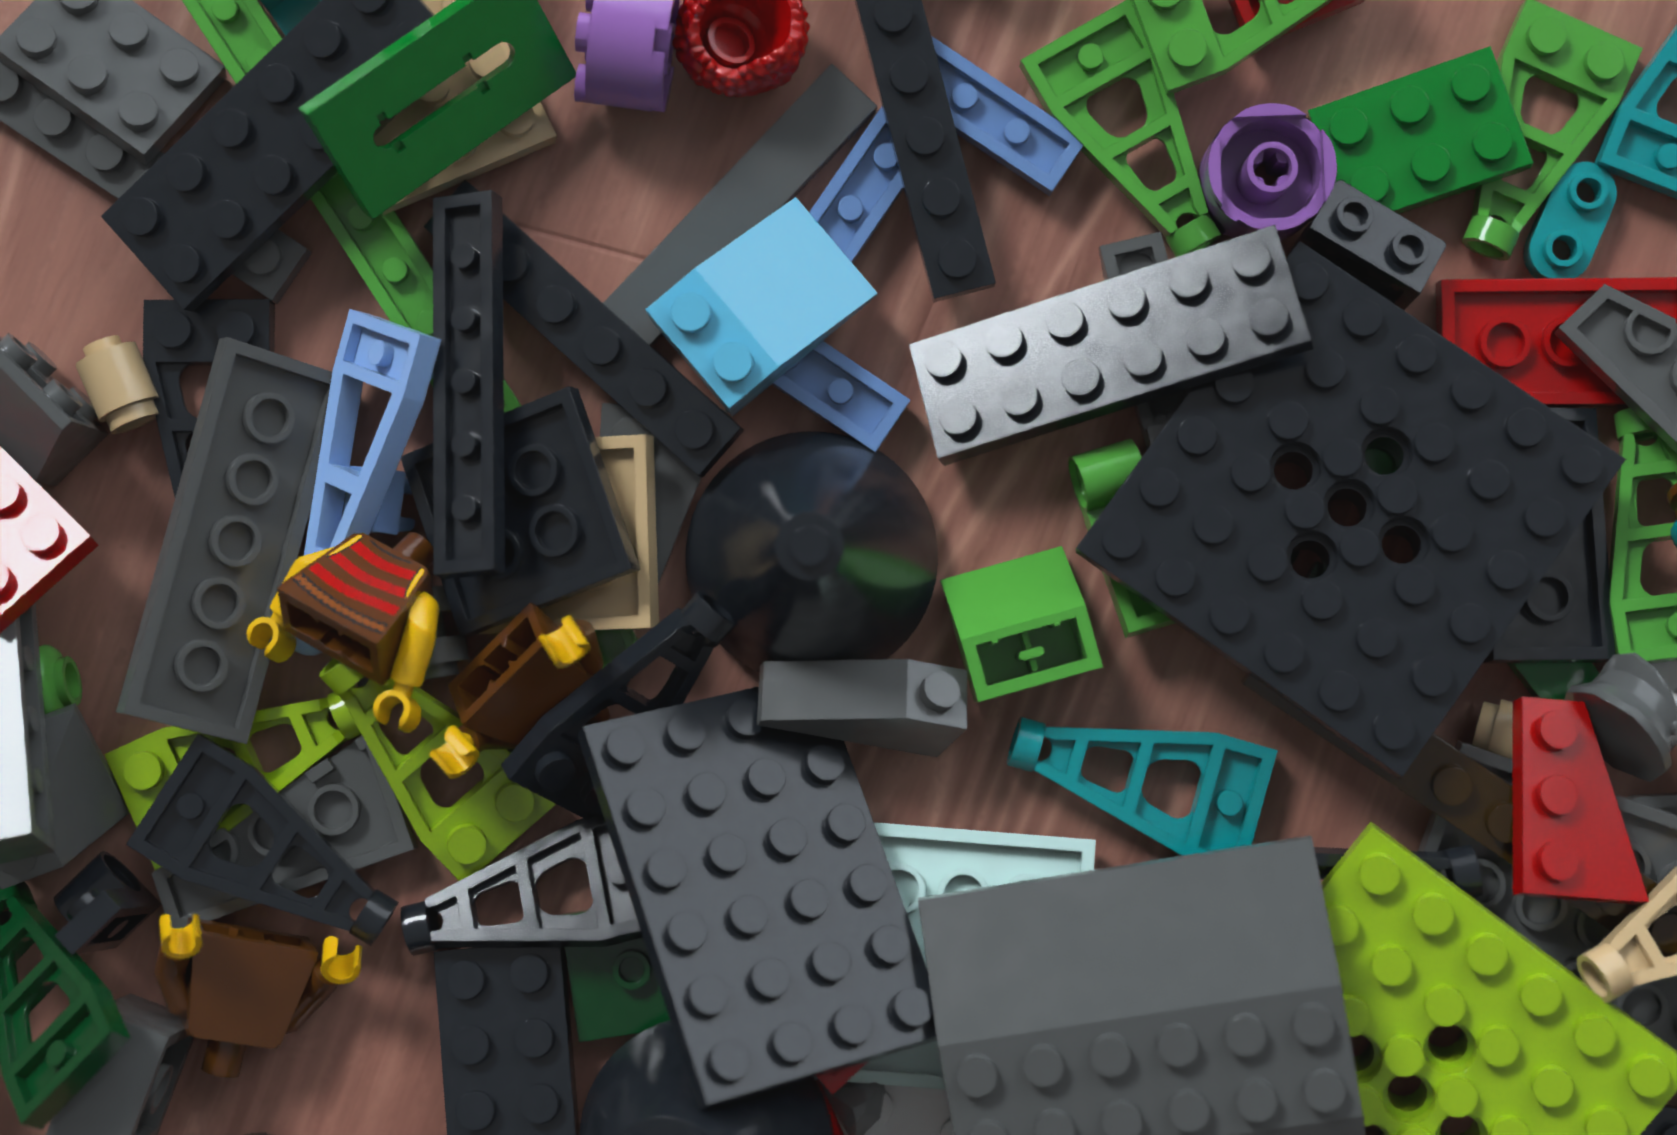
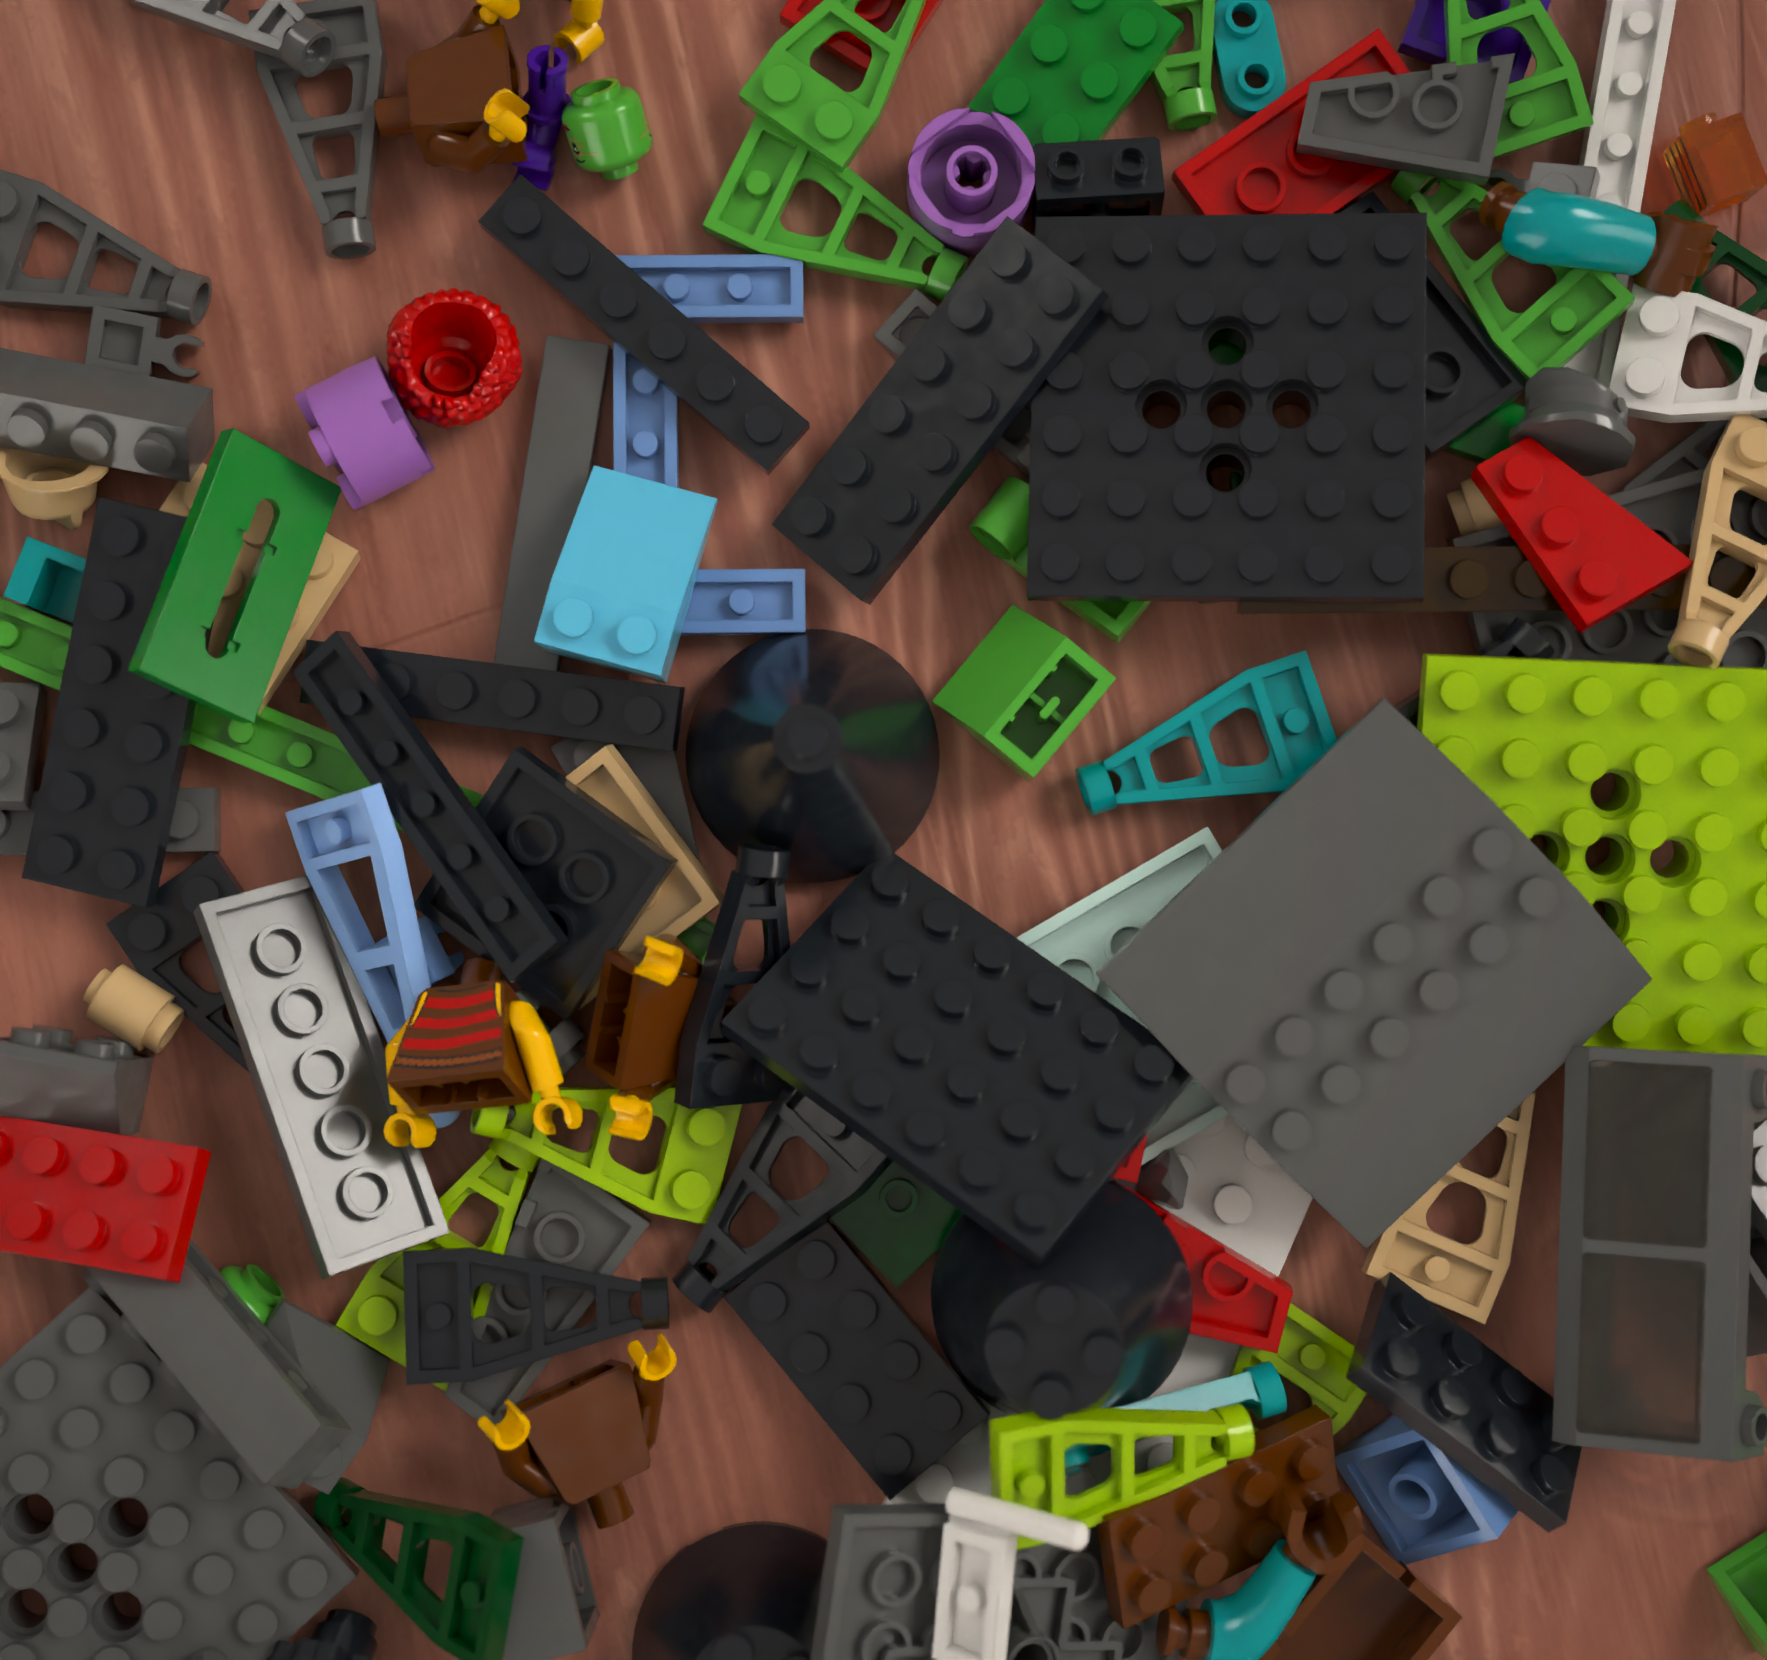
camera: 40 degrees left, 0 degrees up
black plate [53,851,162,955] -> none
dark grey slope [757,659,967,757] -> none

